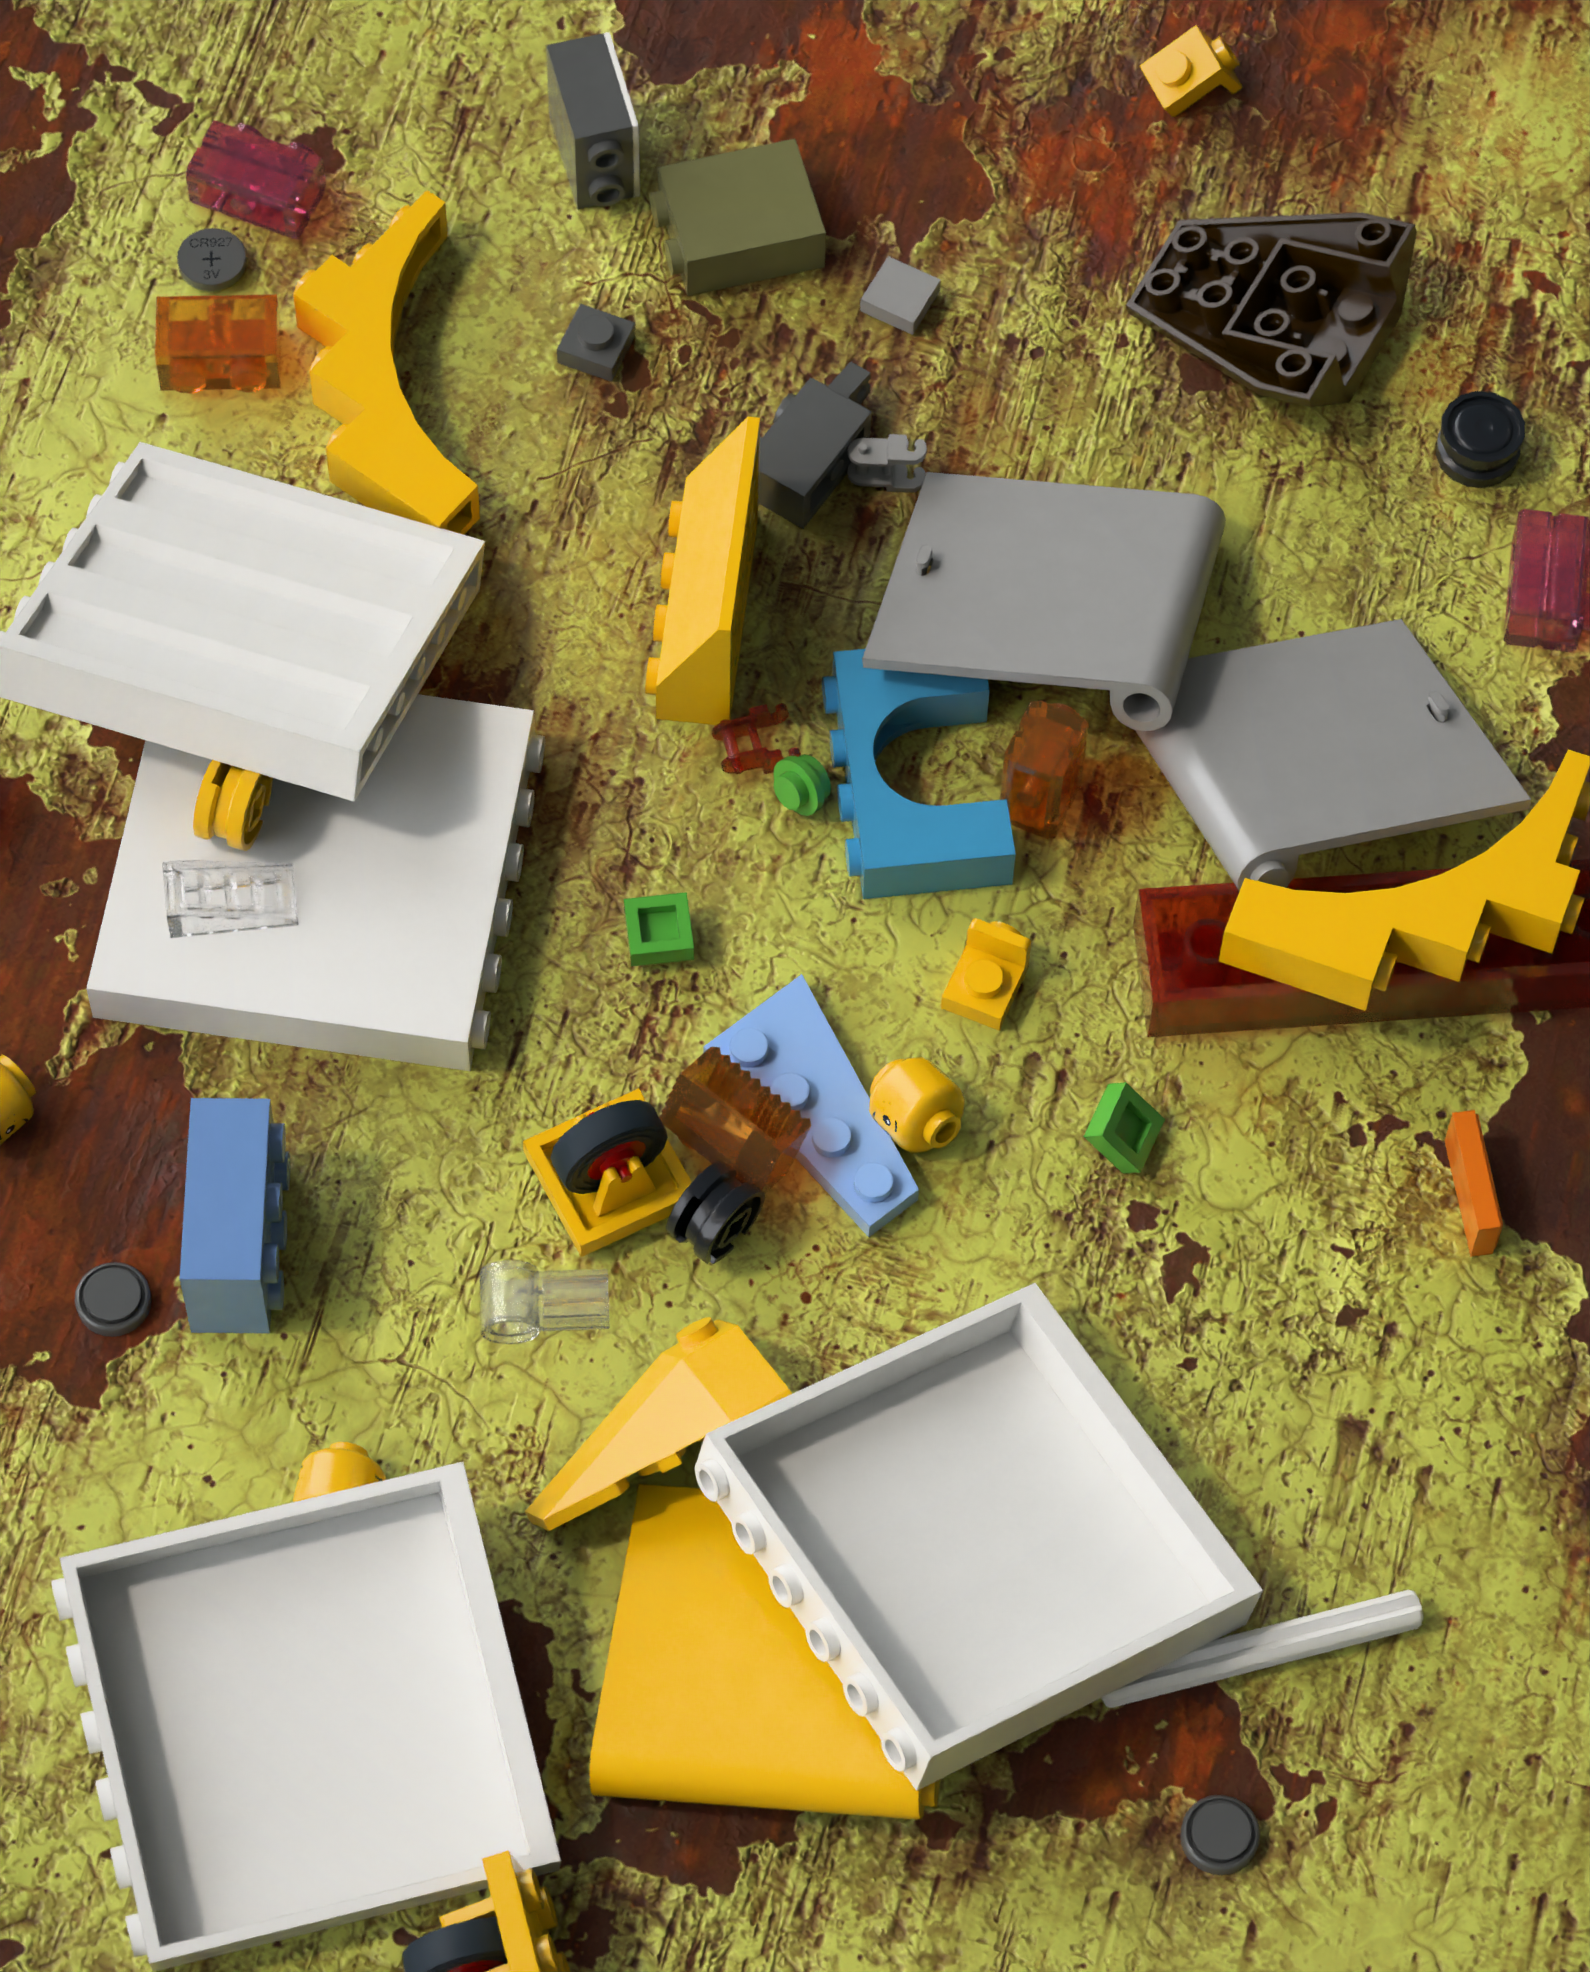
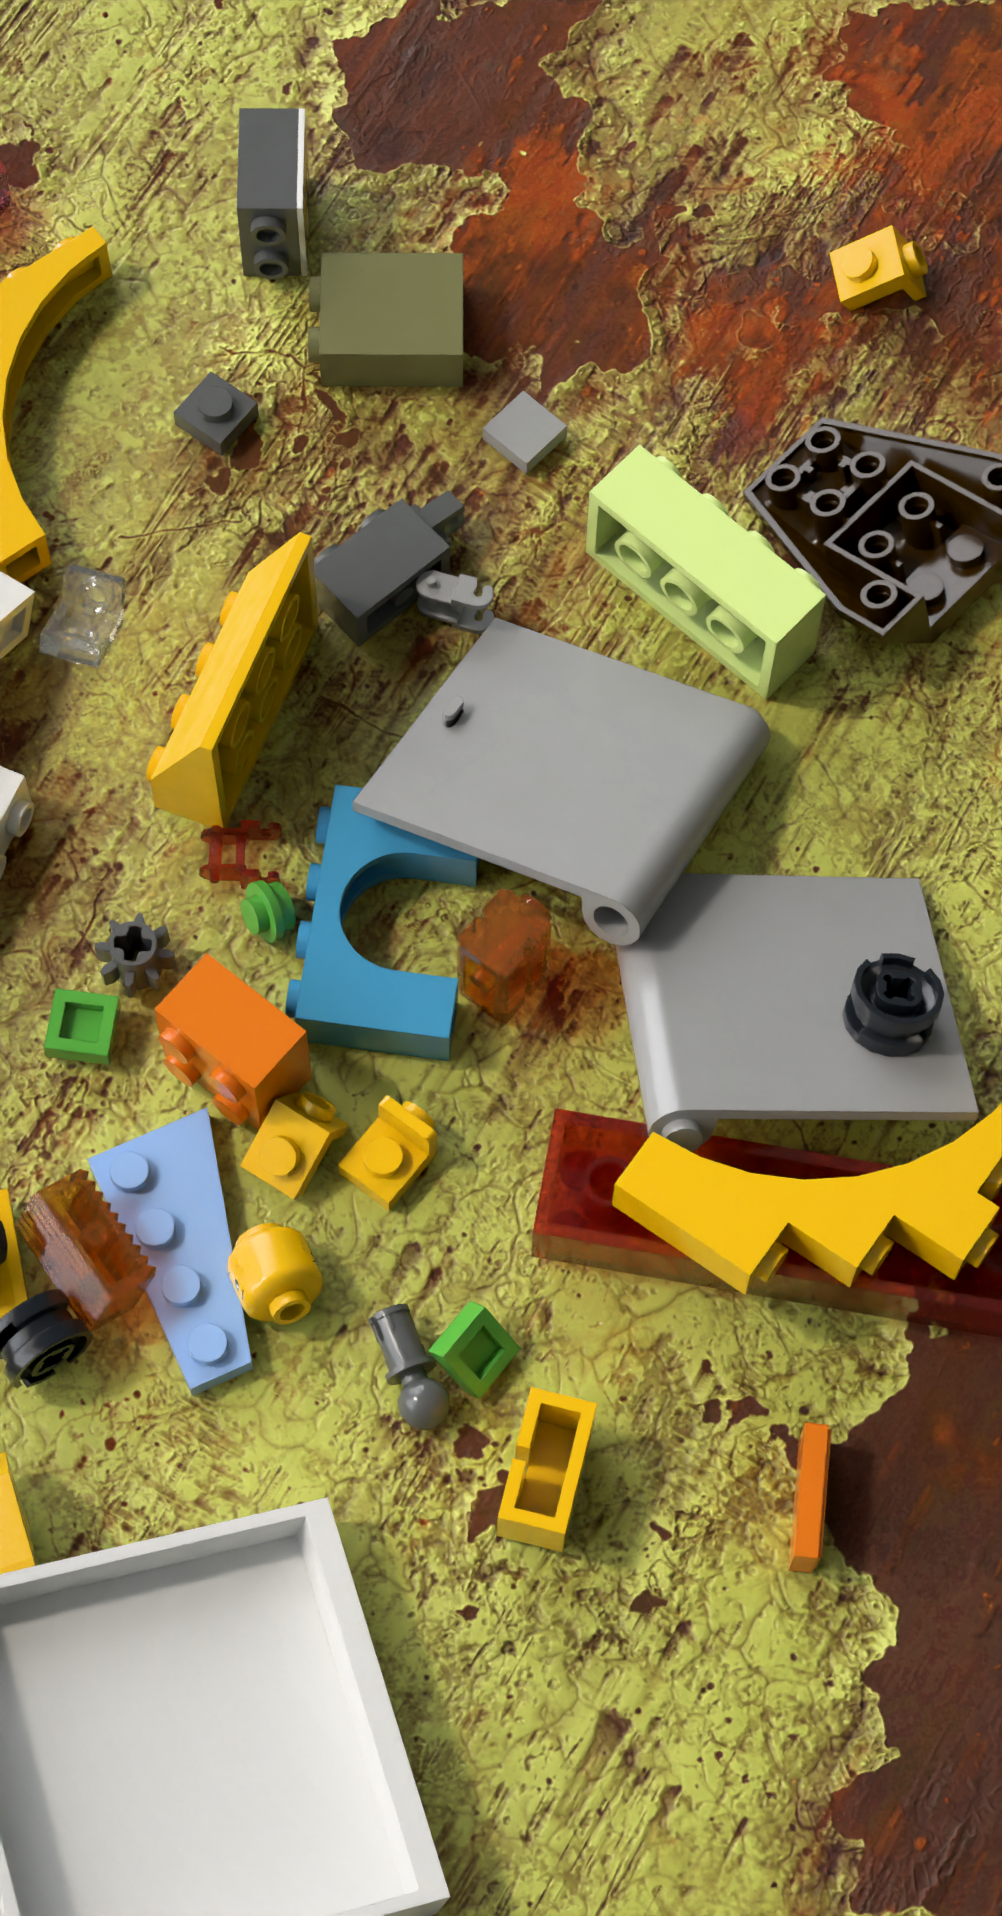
camera: 15 degrees right, 5 degrees up
none -> clear bracket [39,564,126,668]
none -> dark grey gear [94,913,176,998]
none -> orange brick [154,953,312,1131]
none -> yellow bracket [240,1091,349,1200]
none -> dark grey pin [368,1304,451,1430]
none -> yellow piece [497,1387,597,1552]
none -> yellowish green brick [585,444,826,700]
none -> black wheel [842,953,945,1057]

